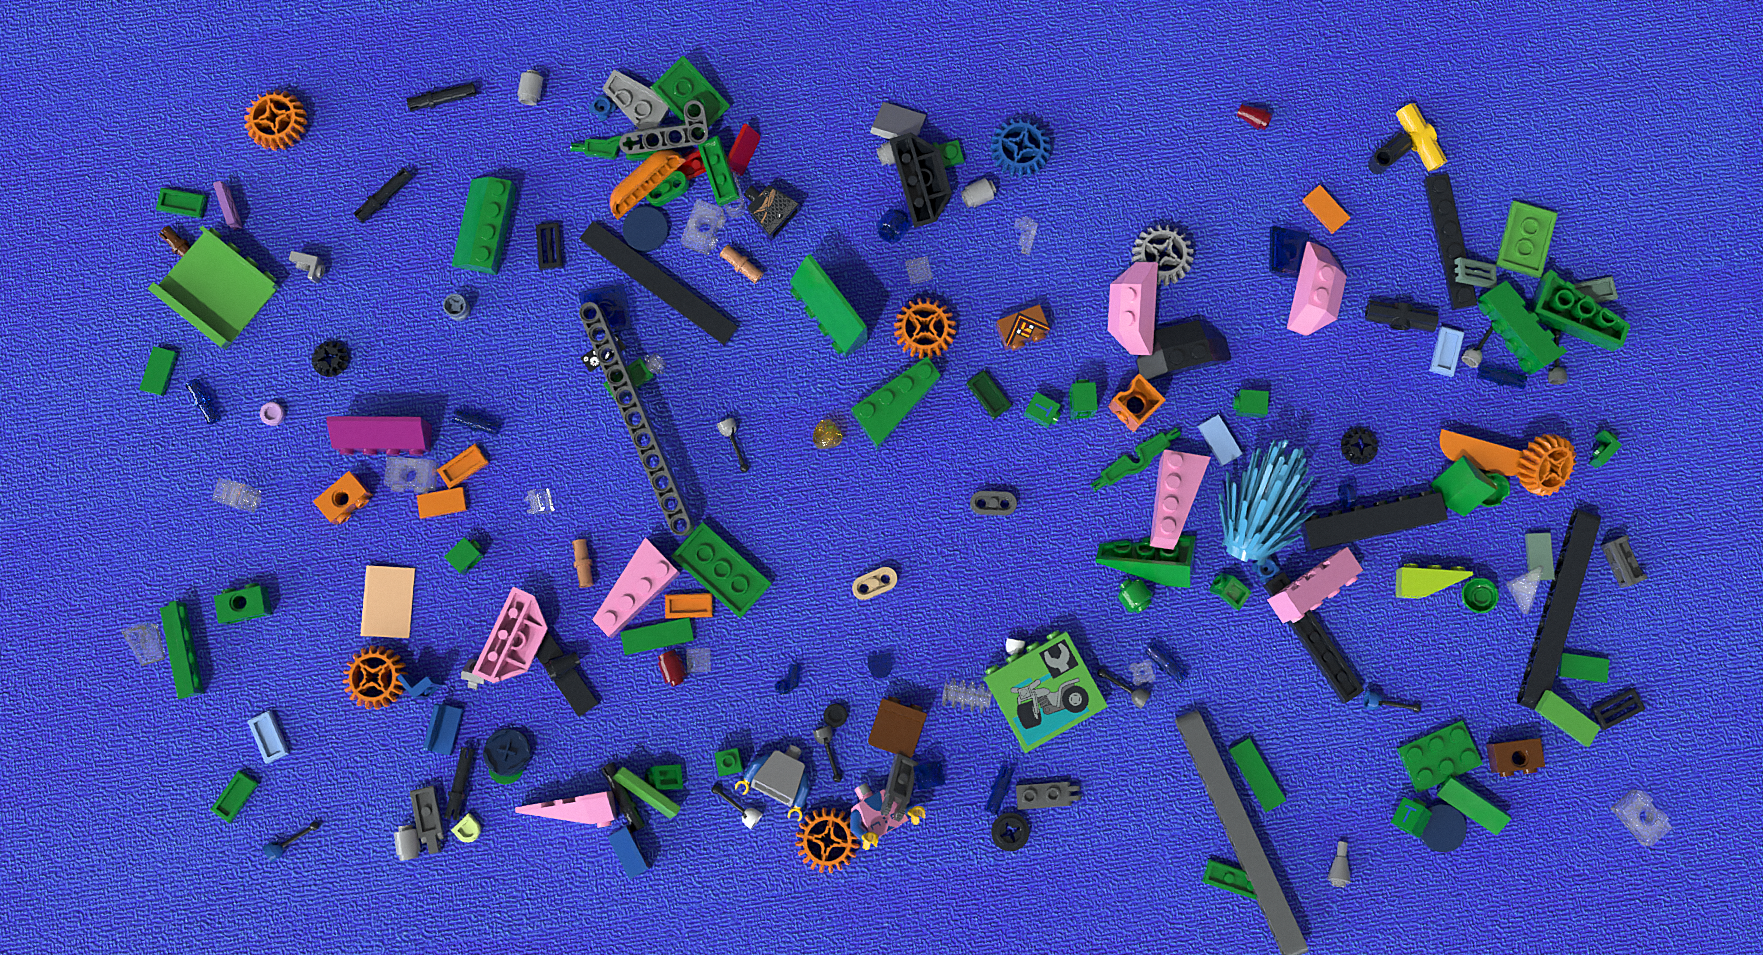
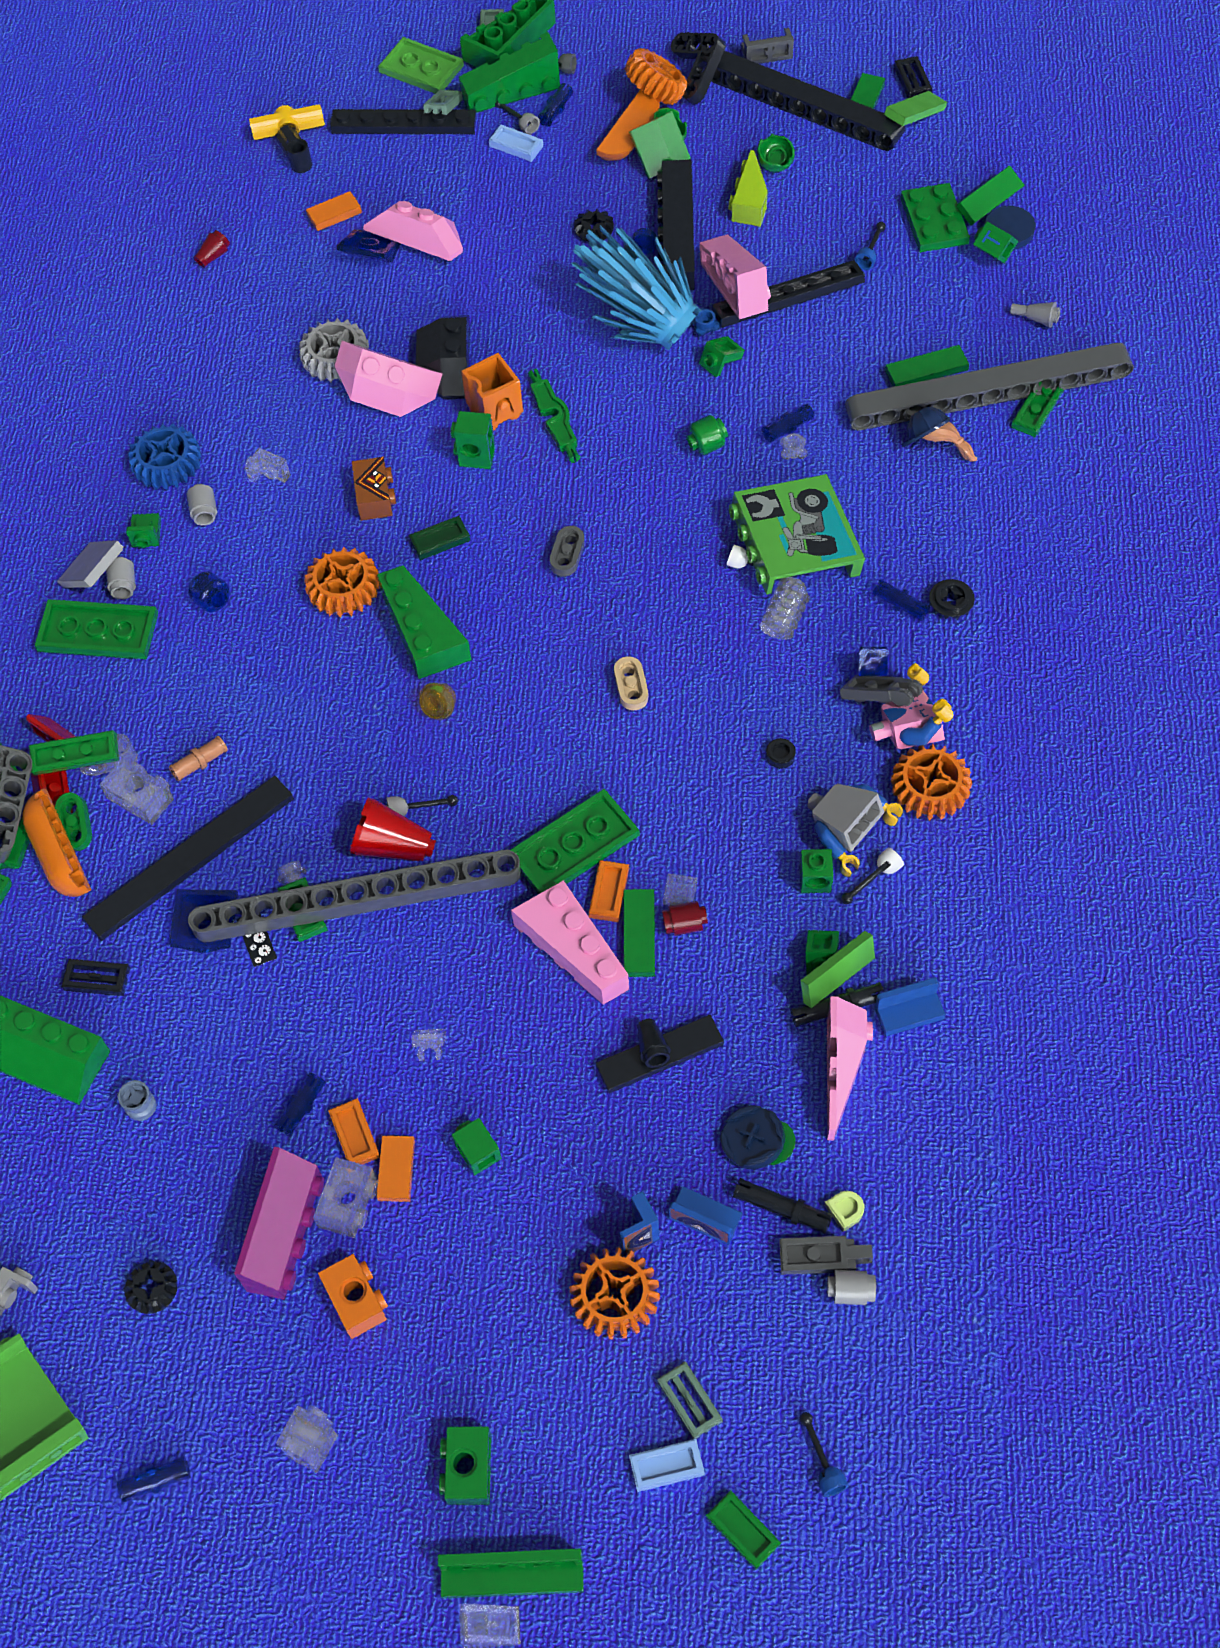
camera: 75 degrees left, 20 degrees down
green tile [139,346,178,397] -> none
lavender tile [260,402,285,426] -> none
light nougat piece [360,566,415,638] -> none
light grey tile [461,659,486,690] -> none
bright pink wedge [472,587,548,683] -> none
nougat pin [572,539,594,588] -> none
dark blue tile [622,207,669,253] -> none
torso [744,185,800,241] -> none
clear blue arm [774,664,801,695] -> none
slope [789,254,868,358] -> none
hinge [812,725,842,783] -> none
clear blue tile [867,653,892,679] -> none
reddish brown bracket [868,696,927,758] -> none
black wedge [889,133,952,228] -> none
clear tile [905,256,933,285] -> none
dark grey hinge [1015,782,1081,810] -> none
green brick [1023,392,1061,429] -> none
green wedge [1096,535,1196,588] -> none
hinge [1097,668,1151,709] -> none
bright pink wedge [1150,450,1211,550] -> none
light blue tile [1198,414,1242,467] -> none
green brick [1232,389,1269,418] -> none
black piece [1364,300,1439,333] -> none
reddish brown brick [1486,738,1546,777] -> none
clear slope [1506,565,1544,615] -> none
sand green tile [1525,533,1555,581] -> none
green bracket [1589,430,1622,469] -> none
clear brick [1610,790,1673,846] -> none
none -> green plate [35,599,158,659]
none -> red cone [350,797,436,861]
none -> sand green tile [657,1361,723,1439]
none -> black beam [671,32,726,105]
none -> piece [901,407,978,462]

